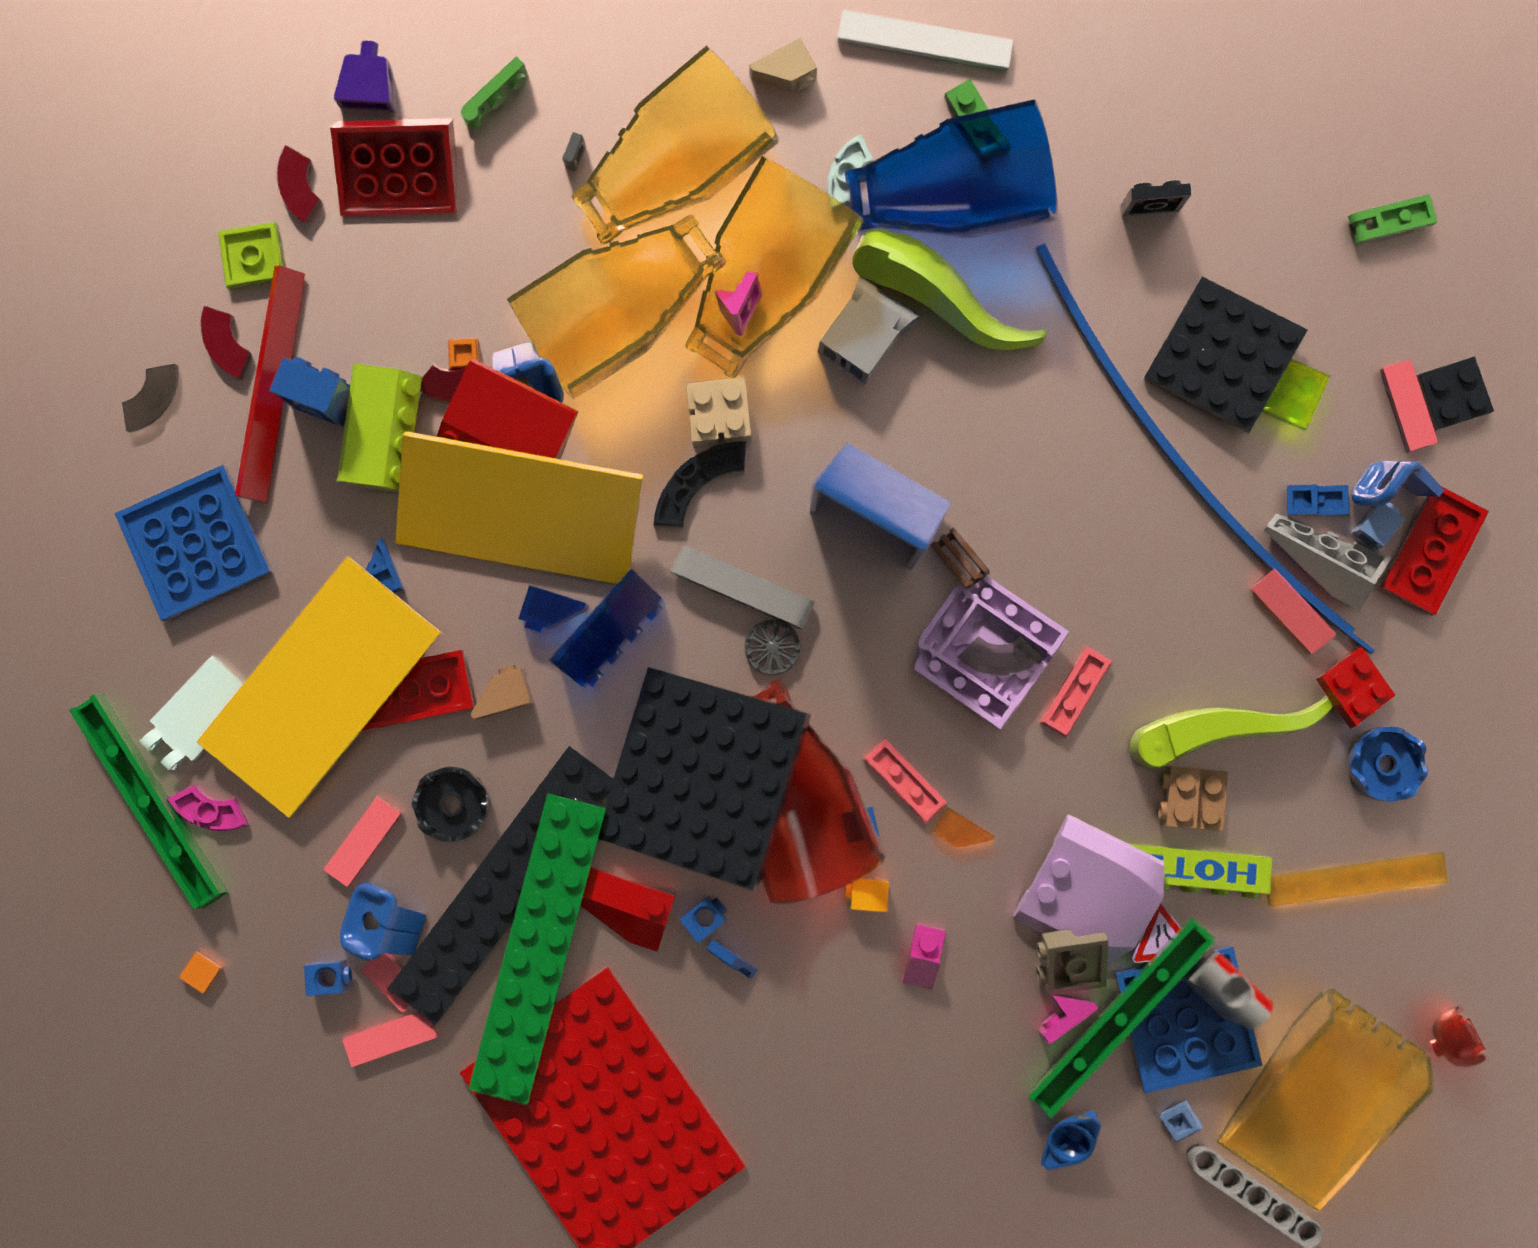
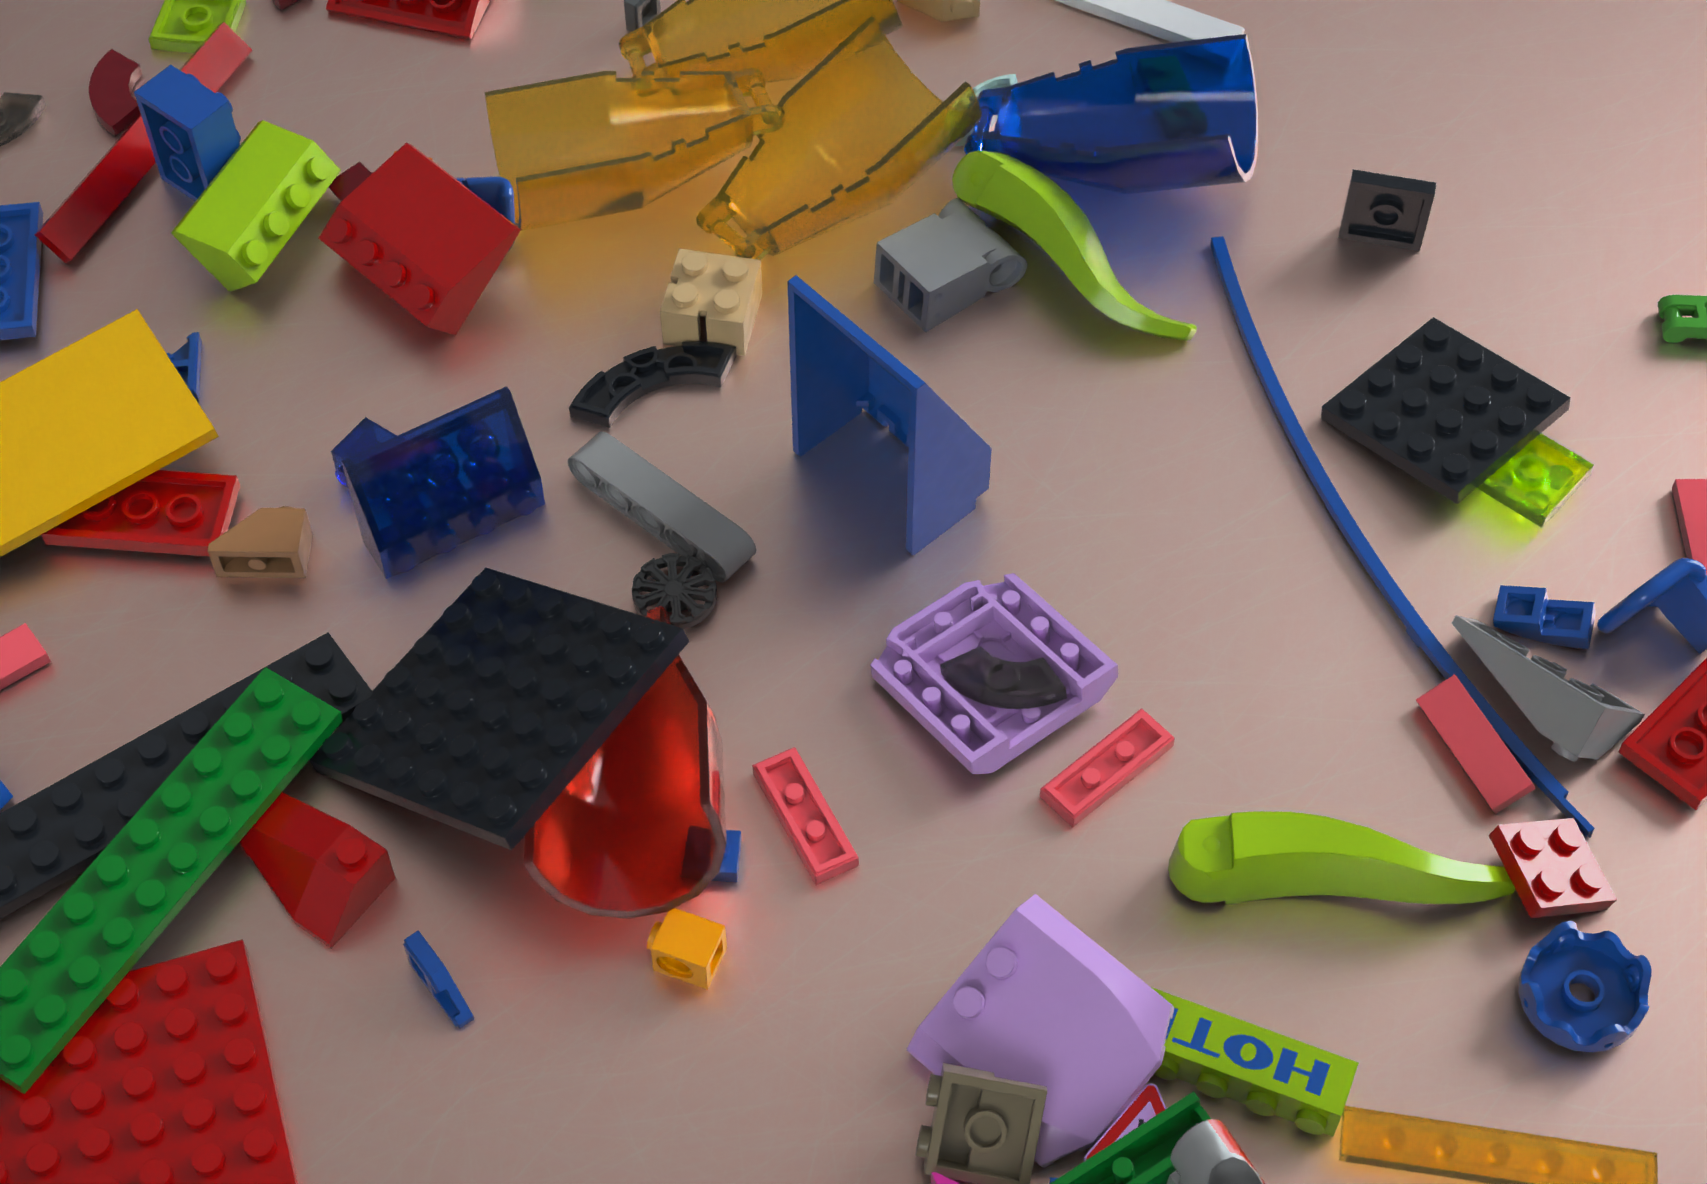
camera: 15 degrees right, 30 degrees down
yellow tile [395,431,643,586] -> none
black plate [412,767,490,842] -> none
blue brick [679,895,727,943] -> none
dark pink slope [715,272,763,336] -> none
dark pink slope [903,924,946,990] -> none
reddish brown tile [930,527,990,591] -> none
clear orange tile [932,807,995,848] -> none
medium nougat plate [1158,766,1228,831] -> none
medium blue brick [1352,502,1405,550] -> none

